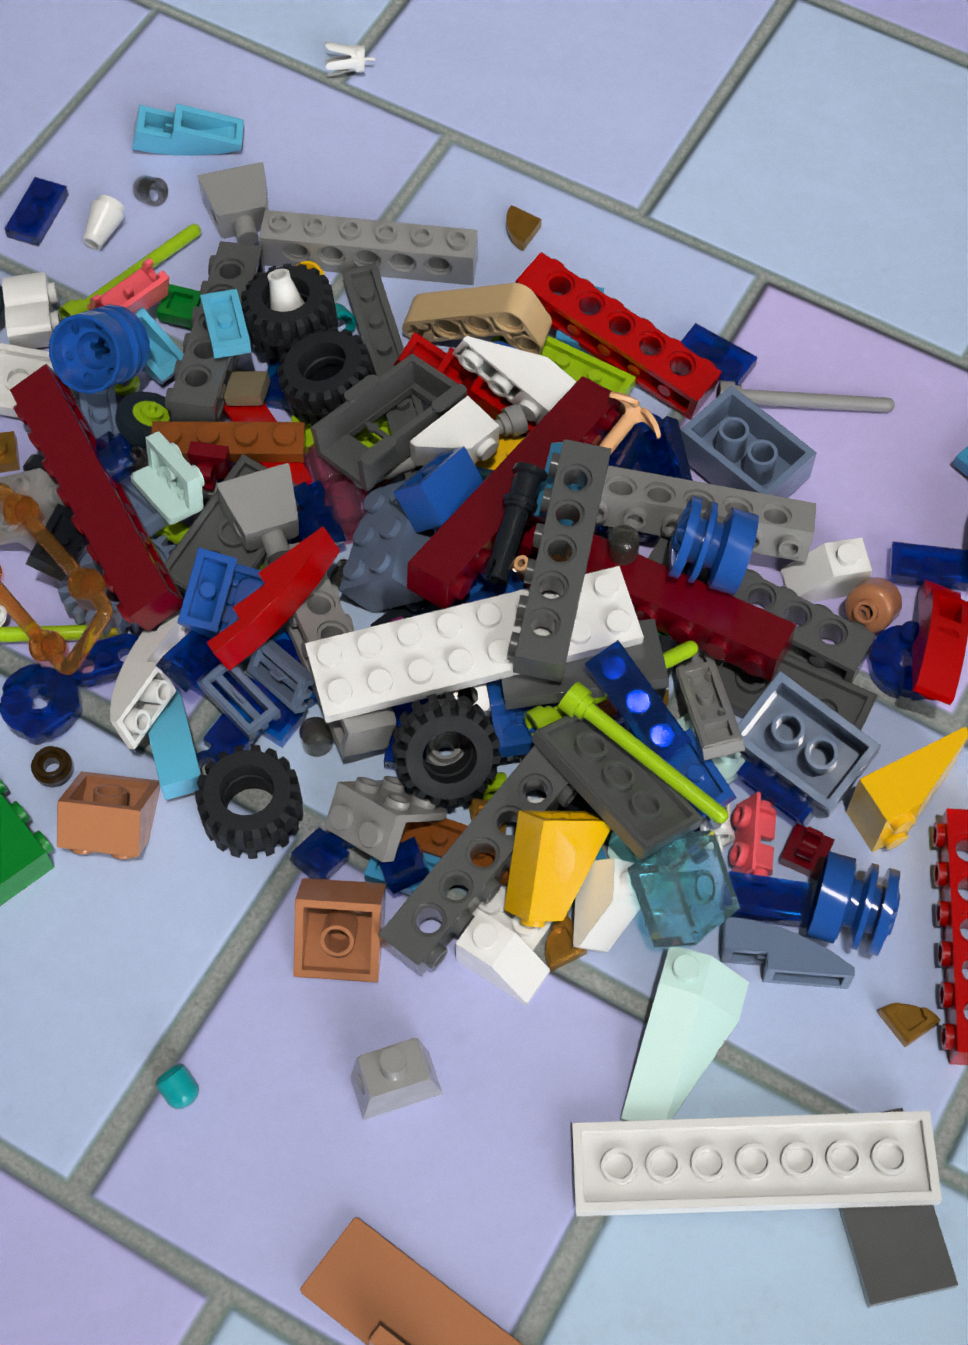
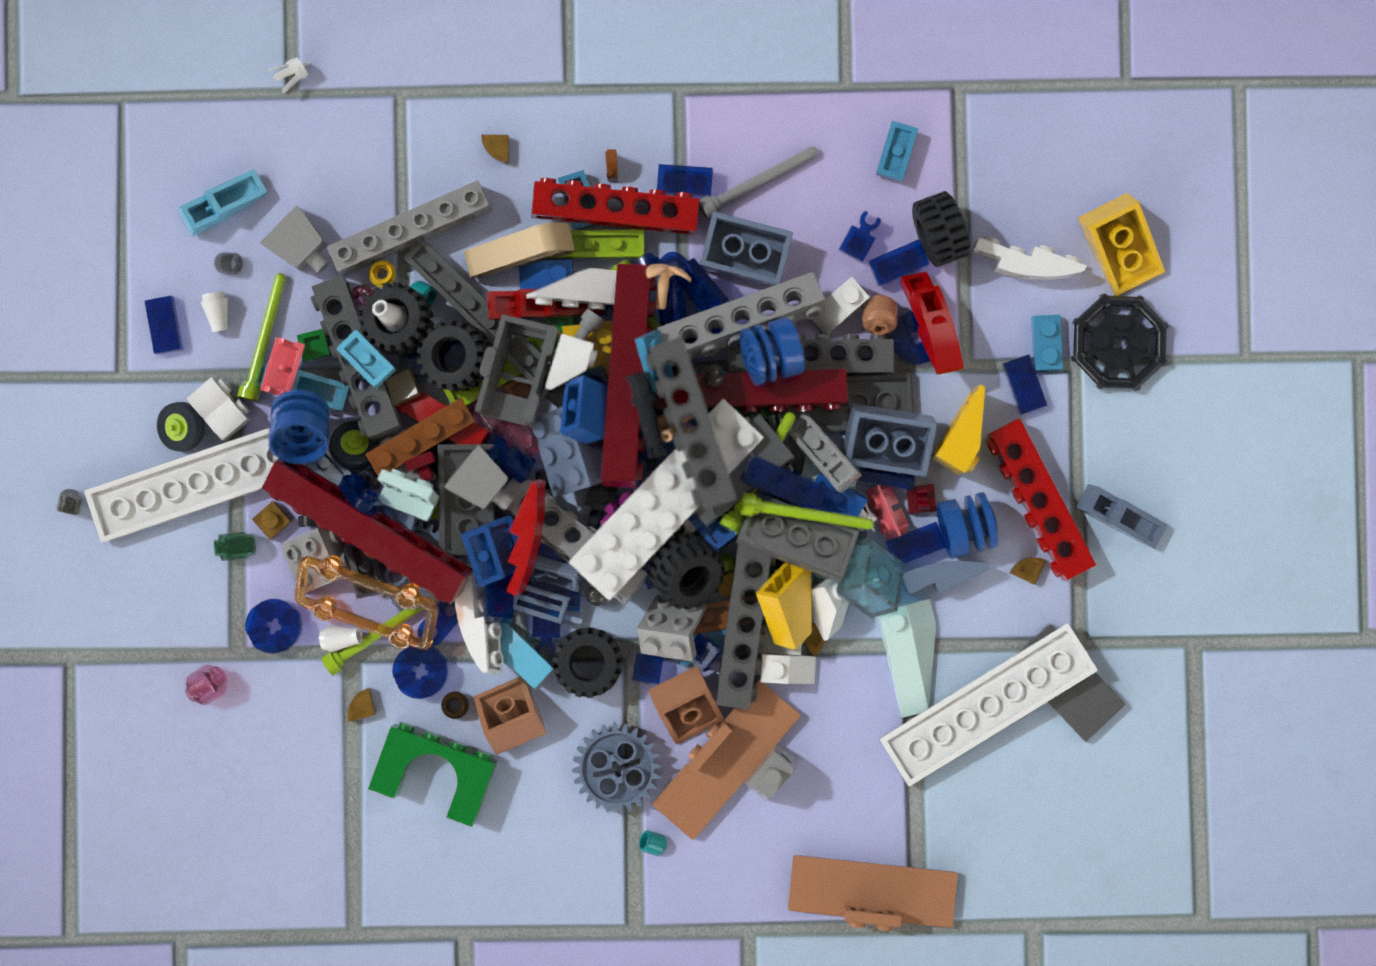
camera: 30 degrees left, 25 degrees up
none -> sand blue gear [572,722,662,813]
none -> dark orange tile [605,149,618,182]
none -> nougat bracket [653,680,800,840]
none -> clear blue plate [838,211,881,263]

